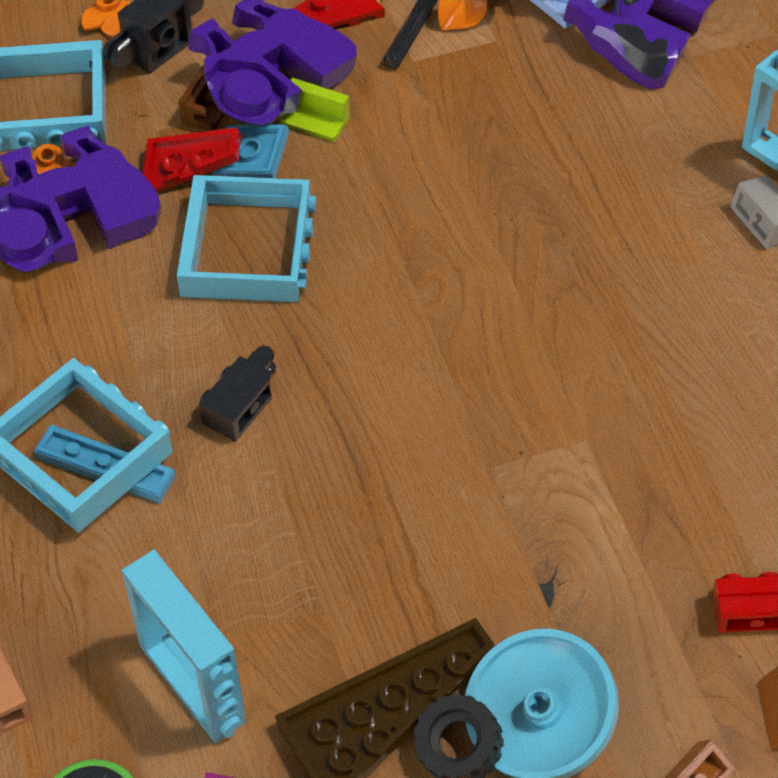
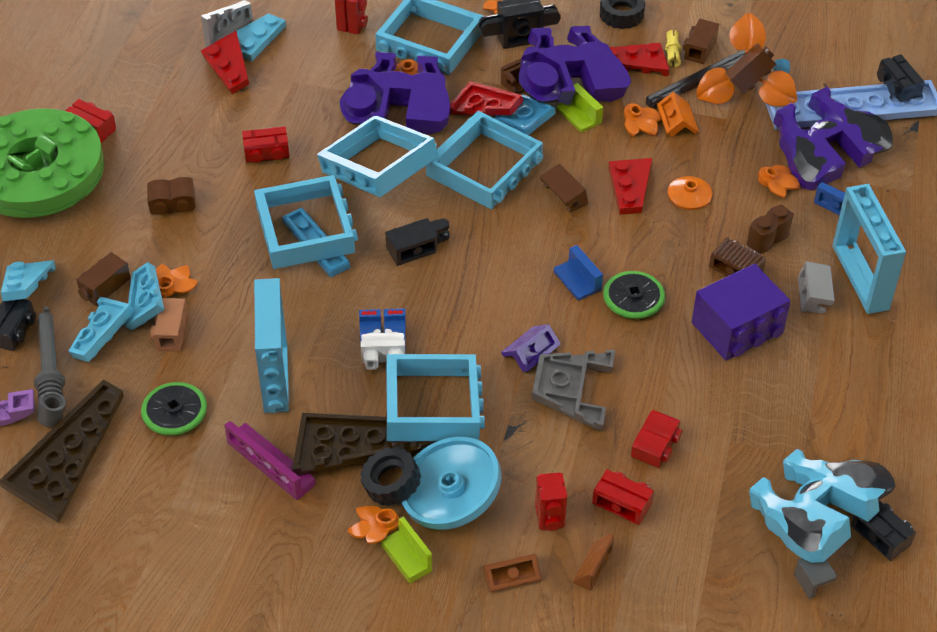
camera: 30 degrees right, 5 degrees down
none -> medium azure window [317,116,438,197]
none -> hips [359,308,406,370]
none -> medium azure window [386,354,485,441]
none -> panel [501,324,561,372]
none -> flat silver wing [531,350,615,431]
none -> red brick [535,472,567,531]
none -> reddish brown hinge [540,163,588,212]
none -> blue panel [553,245,603,300]
none -> black wheel [603,271,665,319]
none -> red wing [608,158,652,215]
none -> orange plate [623,103,662,136]
none -> red brick [631,410,683,468]
none -> orange panel [657,92,699,137]
none -> orange dish [668,176,713,210]
none -> dark purple container [691,264,791,361]
none -> reddish brown brick [709,237,766,276]
none -> reddish brown brick [747,205,794,254]
none -> orange plate [758,165,801,198]
none -> blue panel [814,182,845,215]

